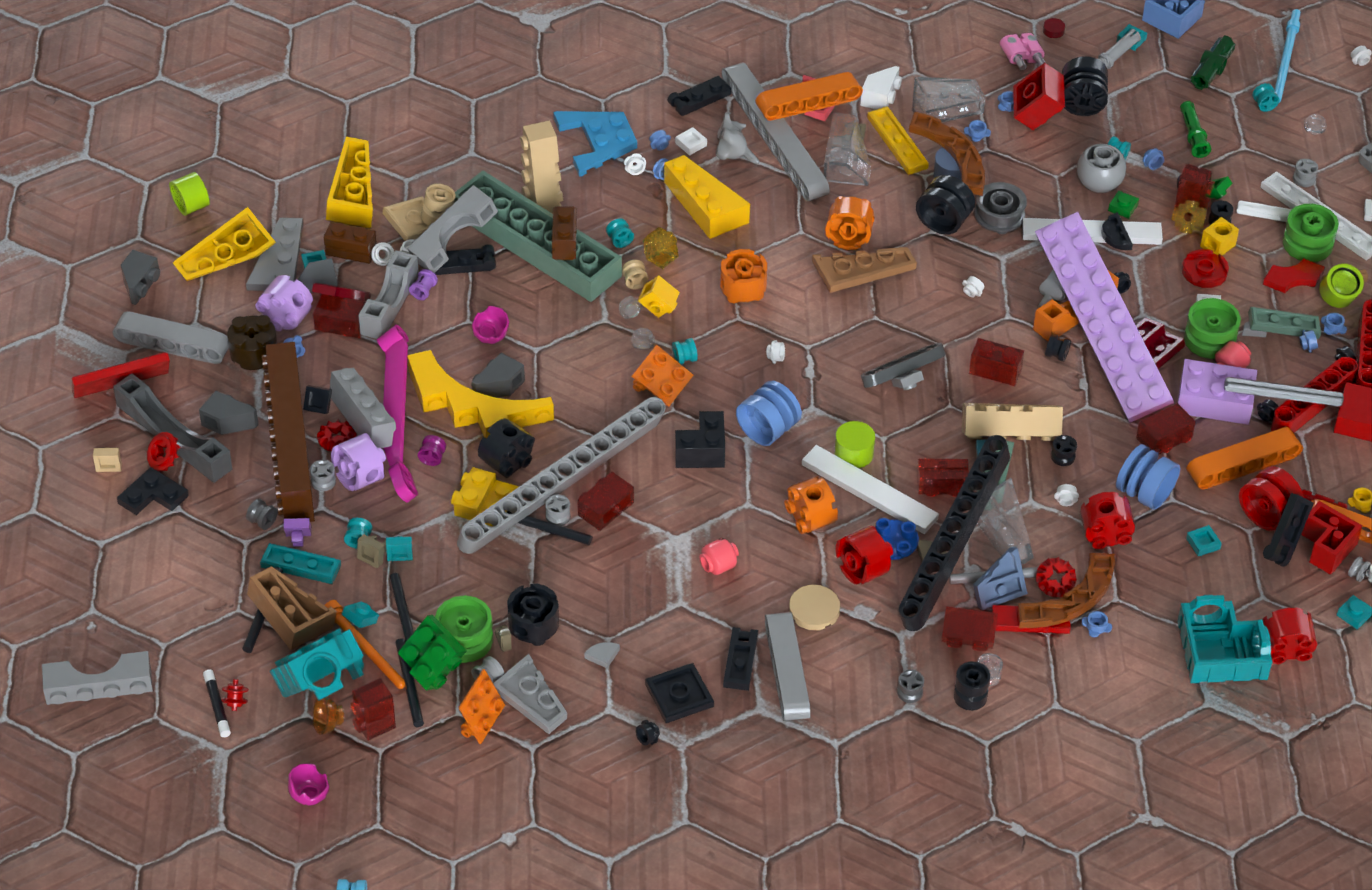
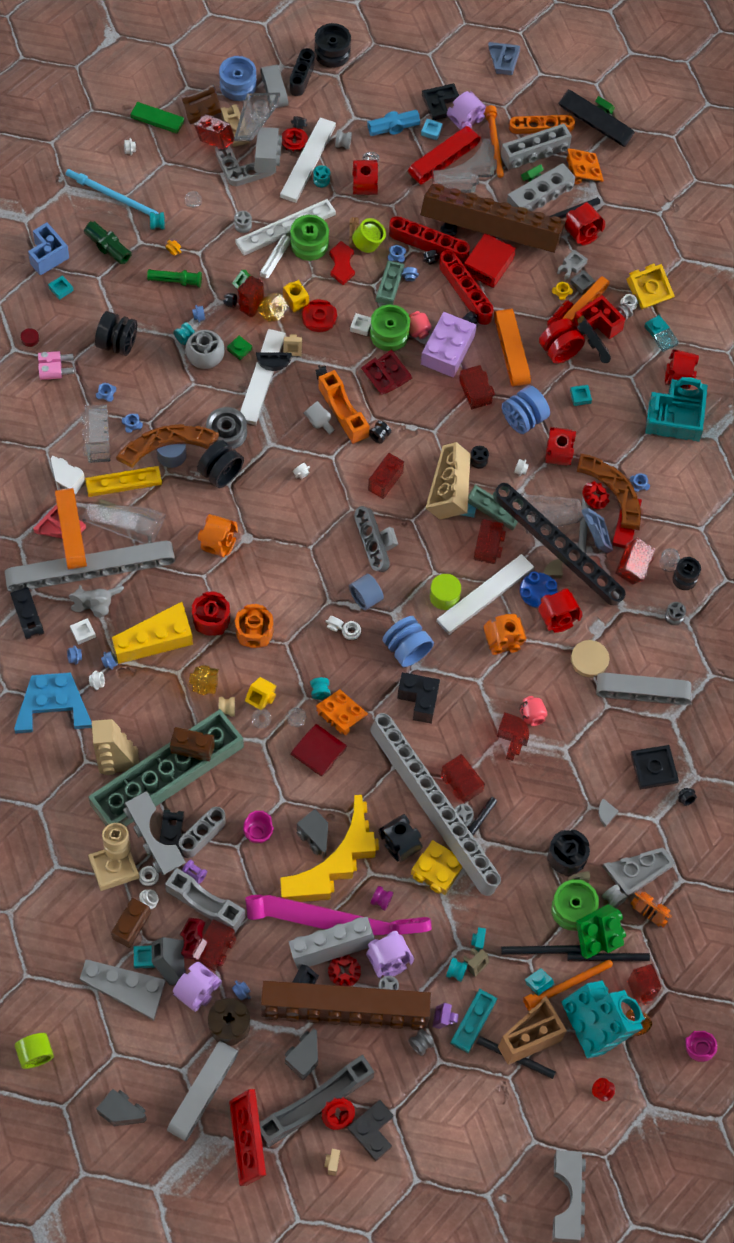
camera: 80 degrees left, 15 degrees up
yellow wedge [172,207,276,281] -> none
black bar [203,670,231,737] -> none
yellow wedge [326,136,373,229] -> none
teal wheel [606,218,634,248] -> none
black plate [723,627,759,691] -> none
medium nougat wing [812,247,917,293] -> none
red brick [1013,62,1065,130] -> none
lavender plate [1035,212,1174,423] -> none
light grey pin [1098,29,1141,69] -> none
black wheel [1208,200,1234,225] -> none
axle [1224,377,1344,407] -> none
none -> light orange plate [165,240,181,256]
none -> light grey beam [179,807,226,858]
none -> red brick [192,591,230,636]
none -> tan tile [284,334,302,356]
none -> dark red slope [290,724,347,777]
none -> white plate [342,621,361,640]
none -> sand blue piece [349,573,384,610]
none -> clear red brick [497,712,529,761]
none -> clear light blue plate [653,328,679,352]

